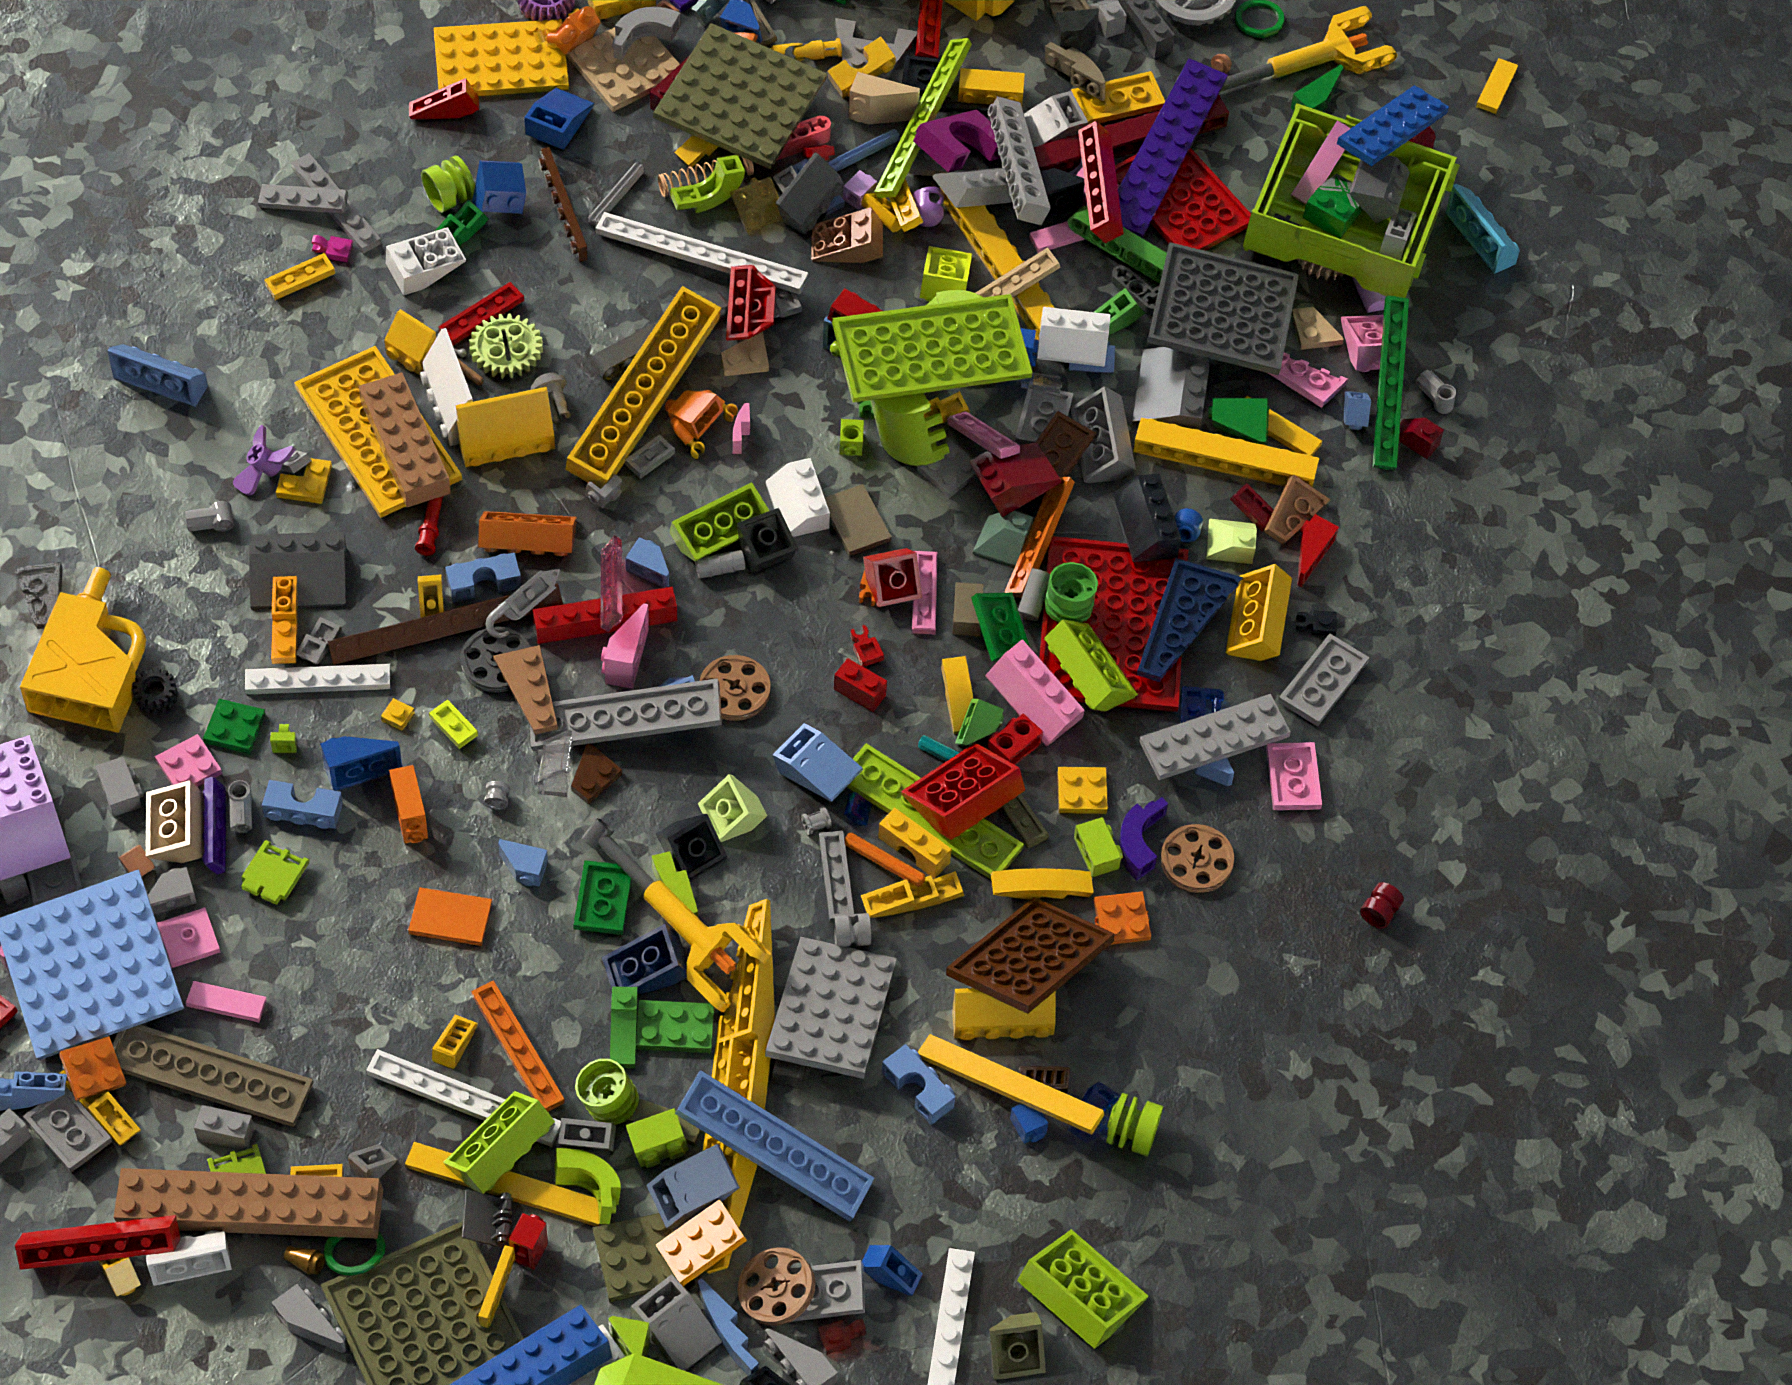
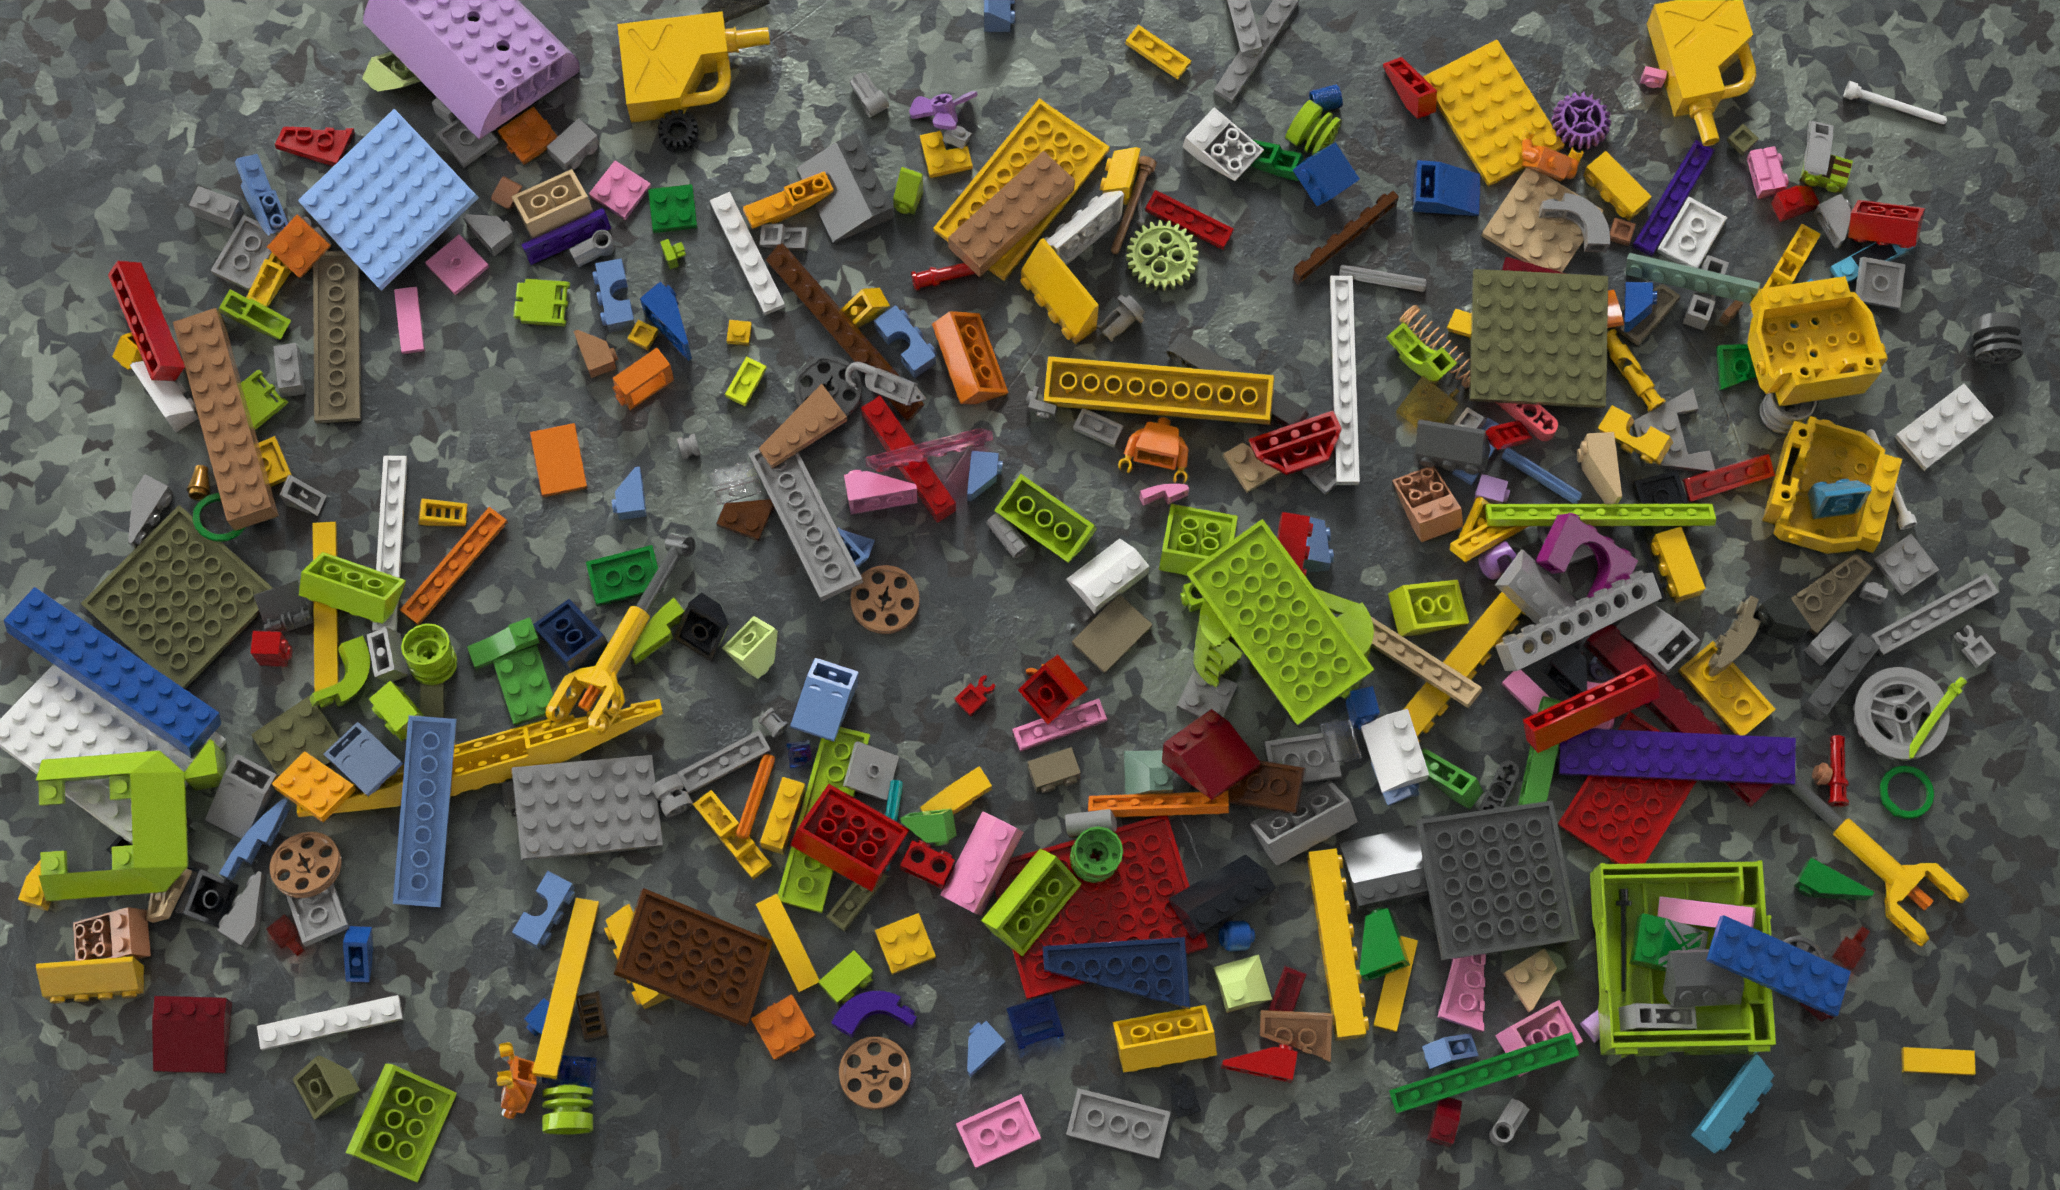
camera: 70 degrees right, 15 degrees up
dark pink plate [312,235,353,263] -> none
yellow tile [478,1245,515,1328] -> none
pearl dark grey slope [737,508,798,574] -> none
red brick [834,658,887,712] -> none
bright pink tile [948,411,1020,459] -> none
green plate [971,592,1030,662] -> none
light grey plate [1139,694,1291,780] -> none
none -> lime slope [218,289,291,340]
none -> orange torso [496,1042,537,1119]
none -> orange plate [498,107,558,165]
none -> medium nougat slope [574,330,618,378]
none -> yellow plate [627,320,658,351]
none -> light grey plate [843,742,899,801]
none -> lime slope [893,167,923,214]
none -> lime slope [1159,504,1238,575]
none -> blue piece [1309,84,1343,112]
none -> red pin [1828,735,1849,807]
none -> clear red plate [1832,926,1870,970]

